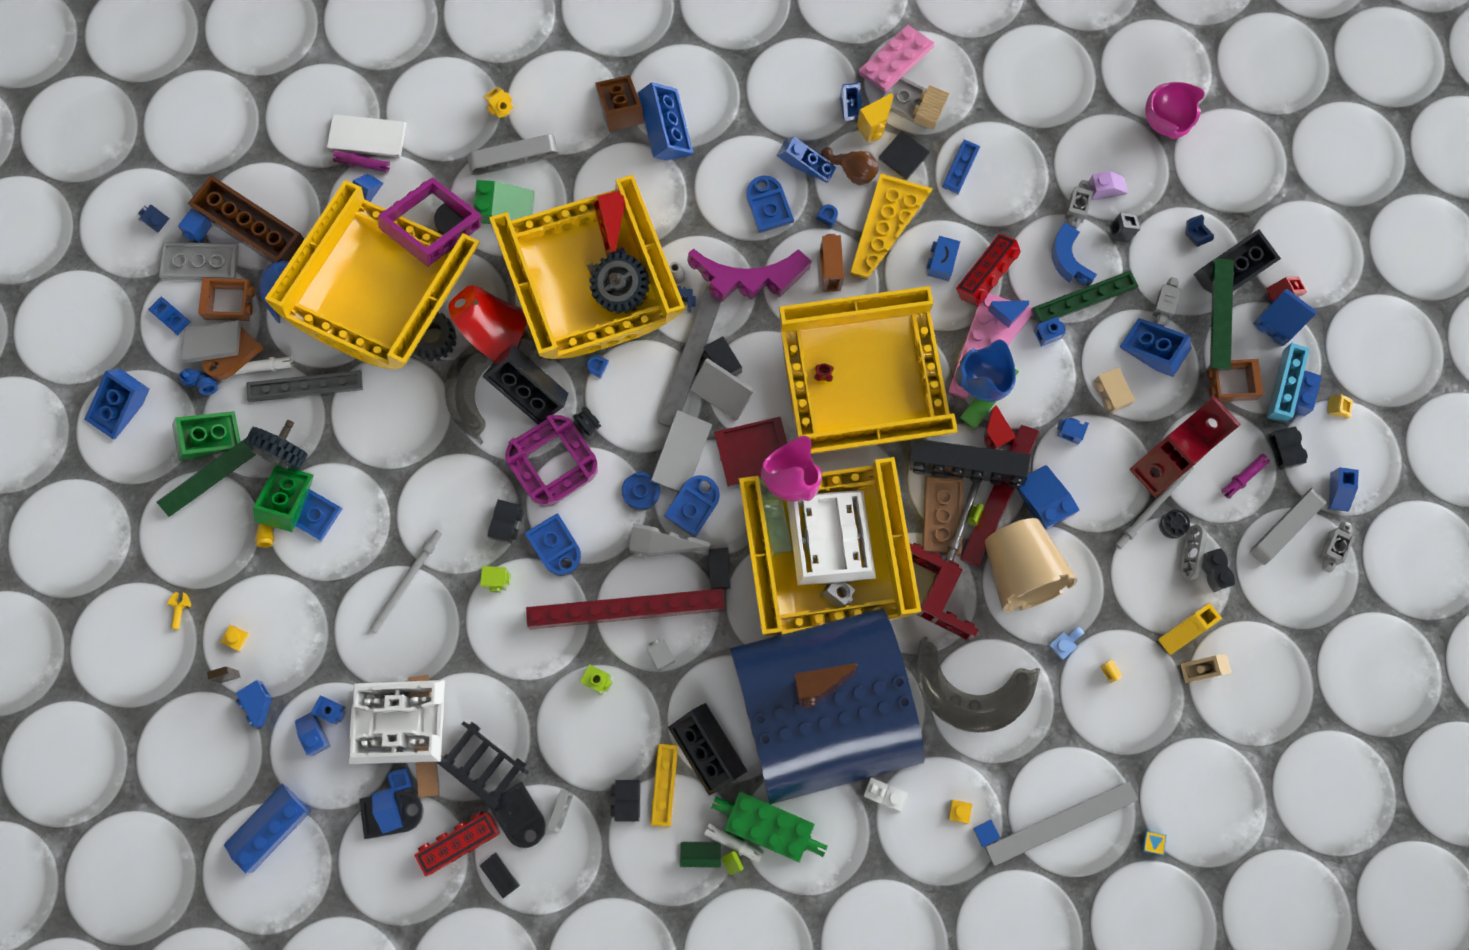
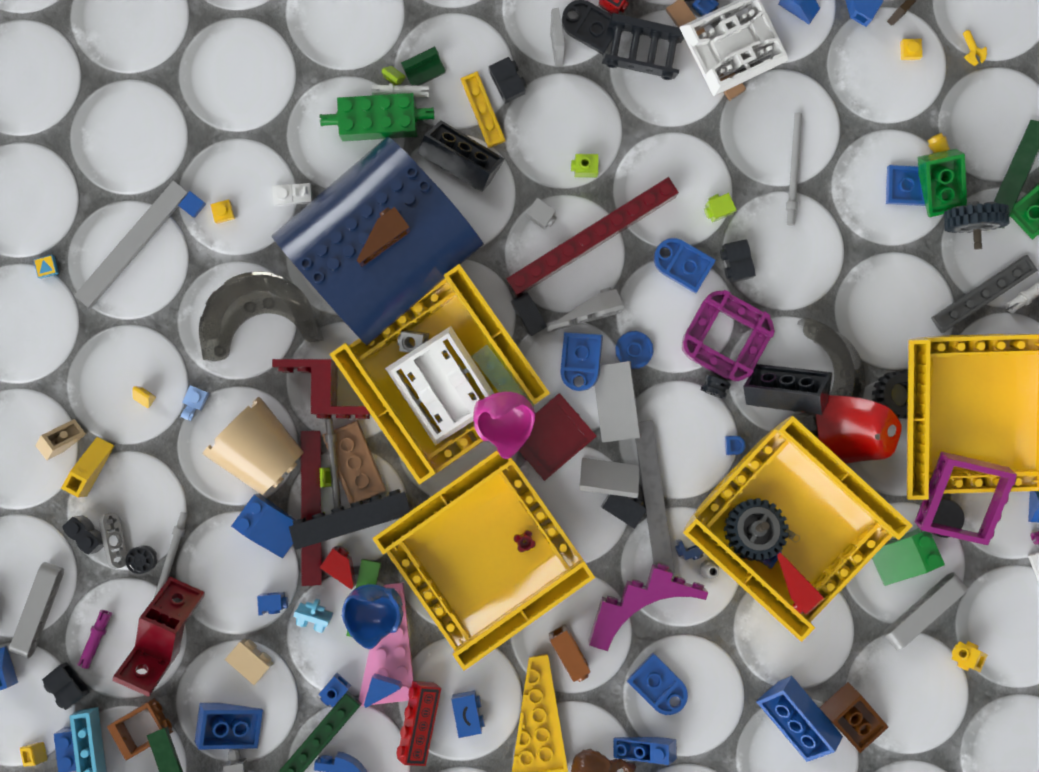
camera: 160 degrees right, 10 degrees up
blue brick [310,695,346,725] -> none
blue tile [816,204,838,227] -> none
none -> medium azure hips [293,599,333,633]

